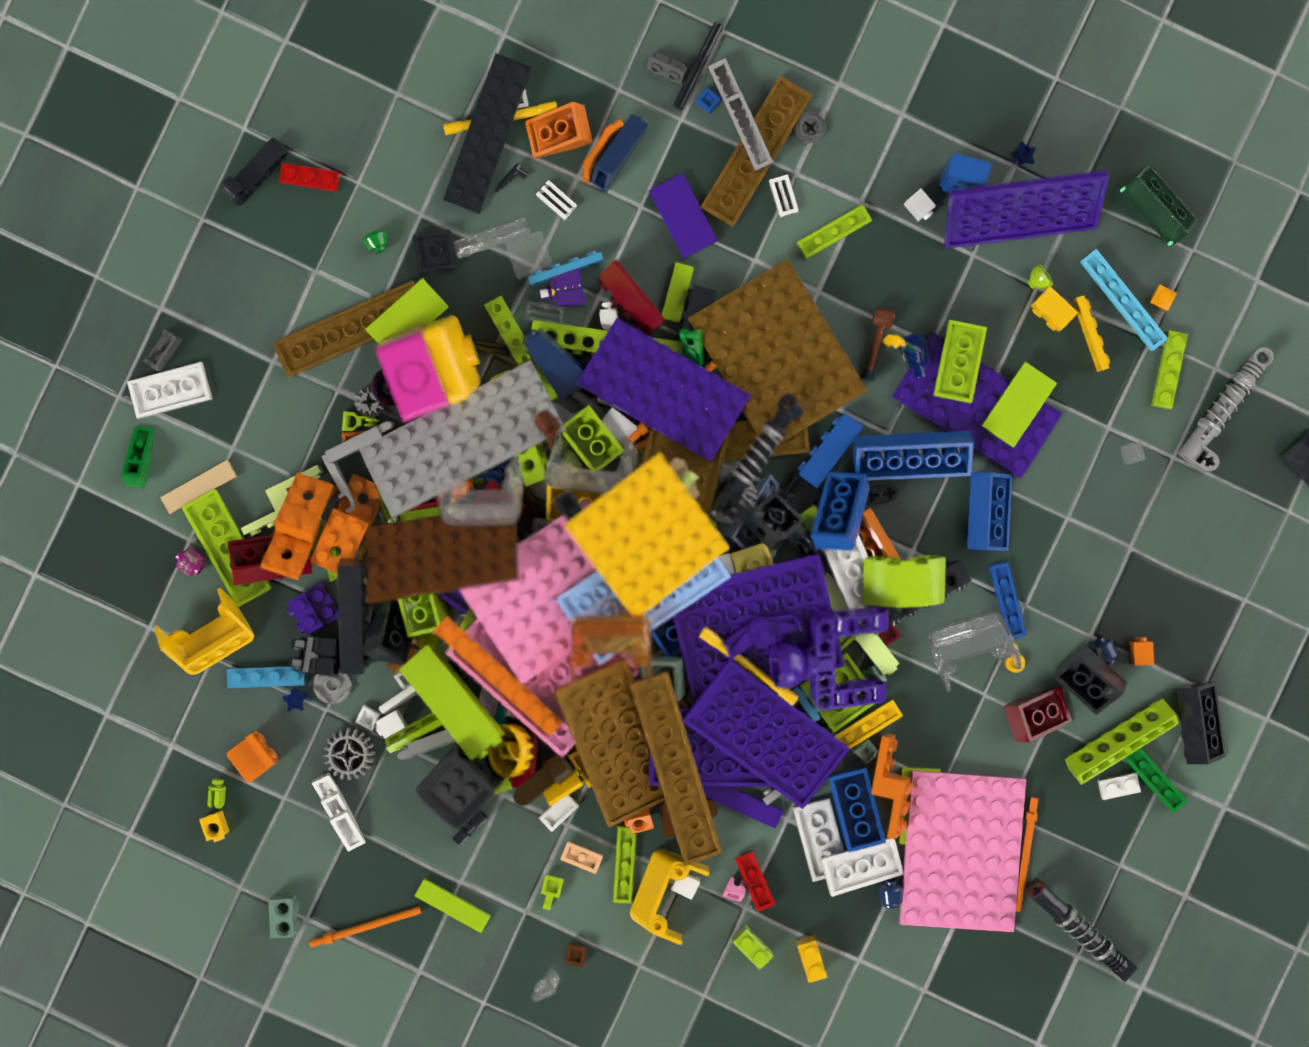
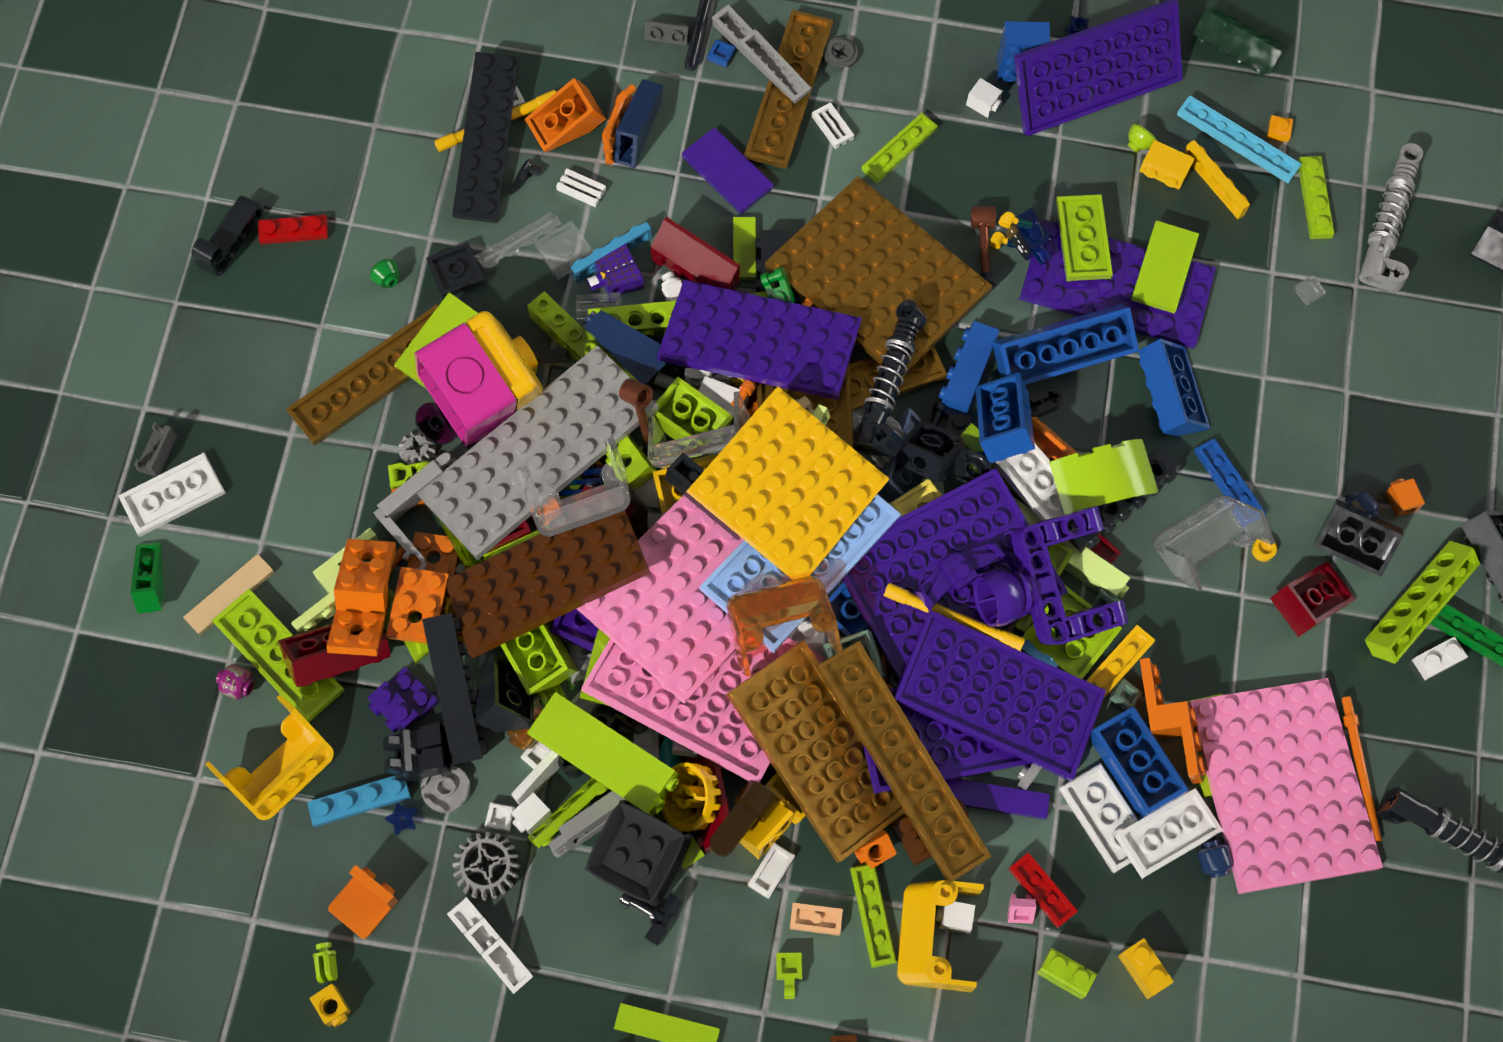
camera: 20 degrees left, 20 degrees down
orange plate [433,616,564,736] -> none

